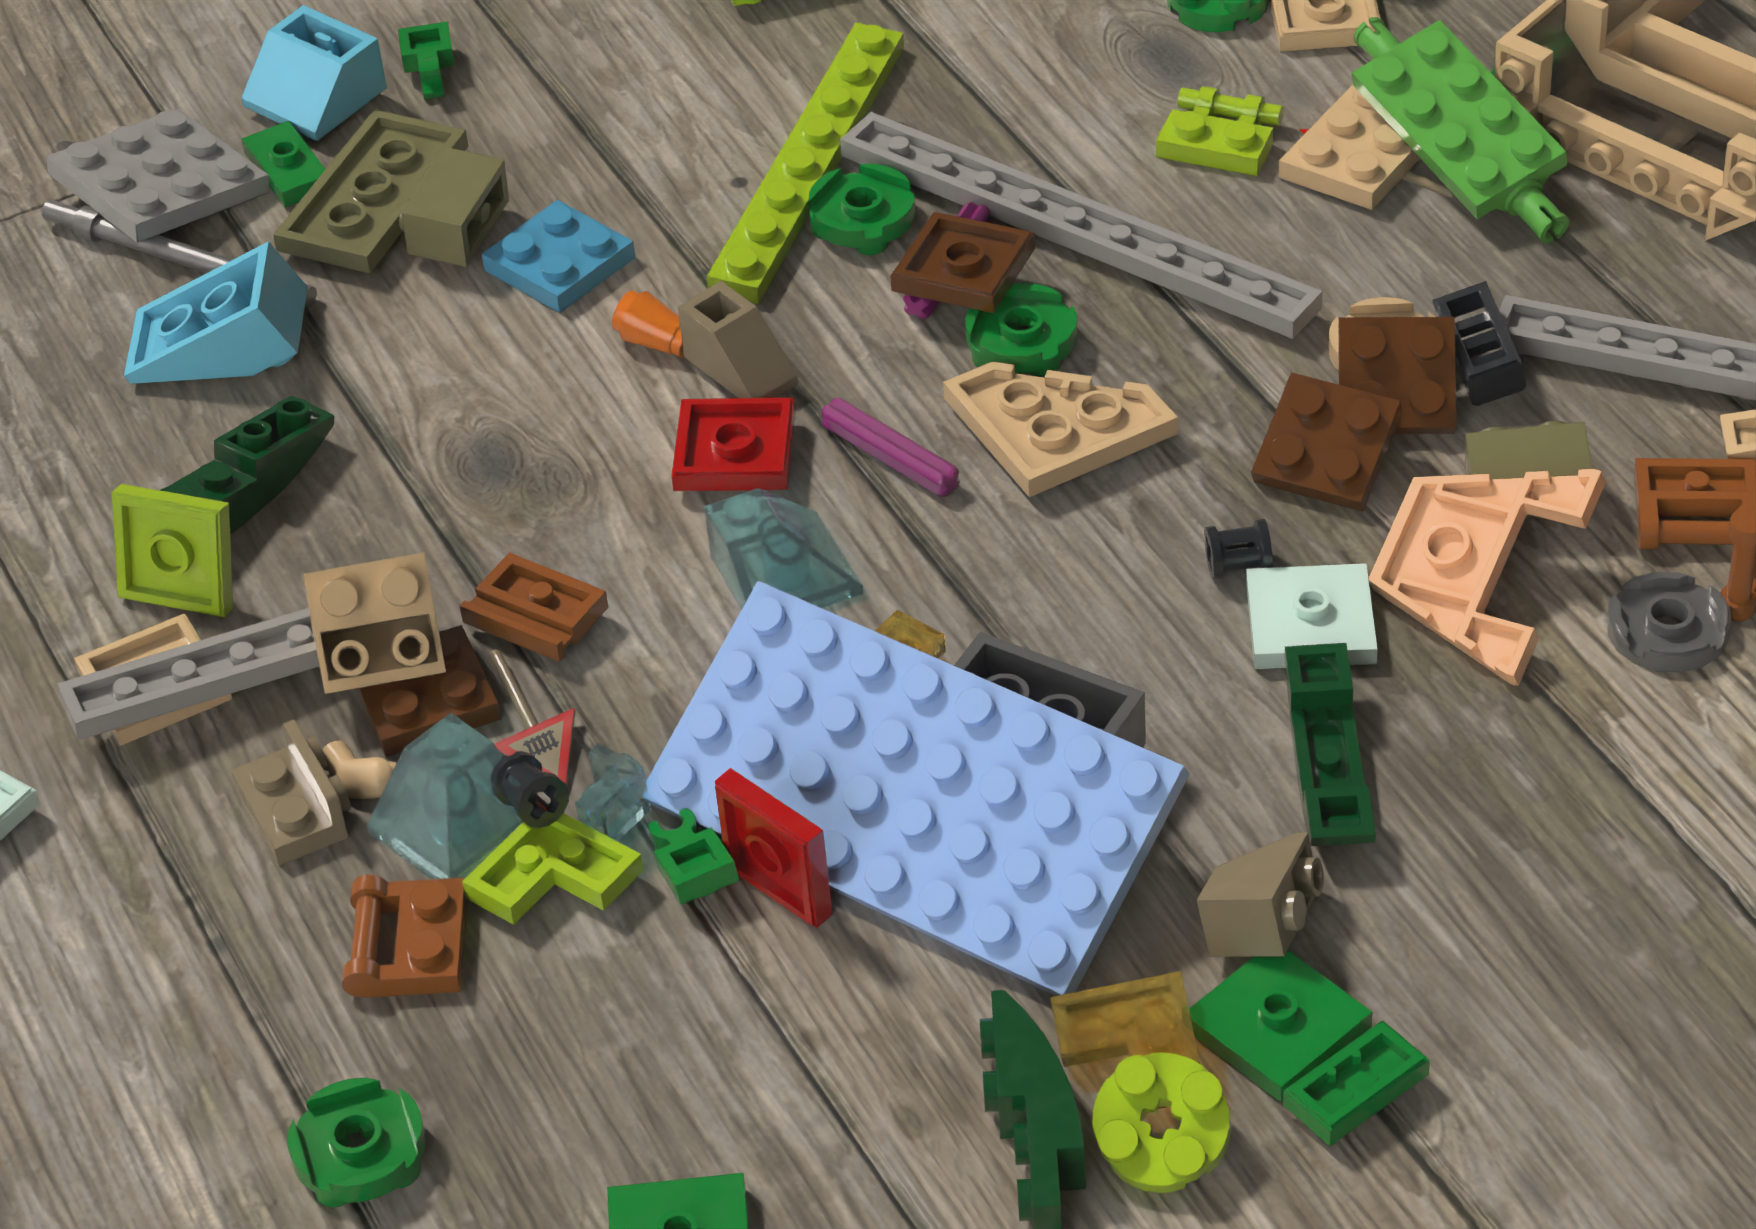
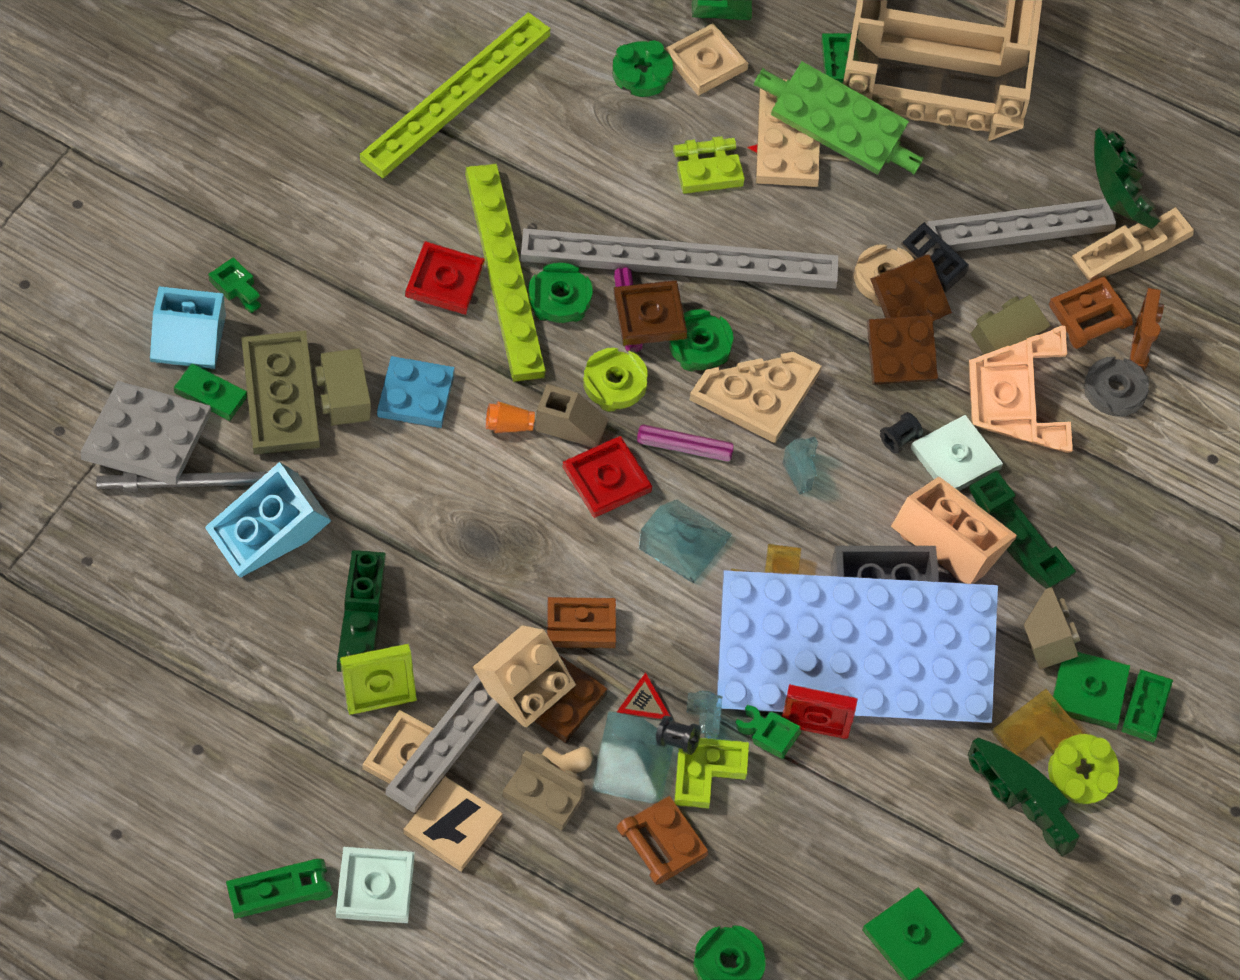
camera: 40 degrees left, 15 degrees up
none -> tan tile [404,776,503,872]
none -> red plate [405,241,485,315]
none -> lime plate [583,347,648,412]
none -> clear light blue bracket [782,436,818,495]
none -> light nougat slope [891,476,1017,584]

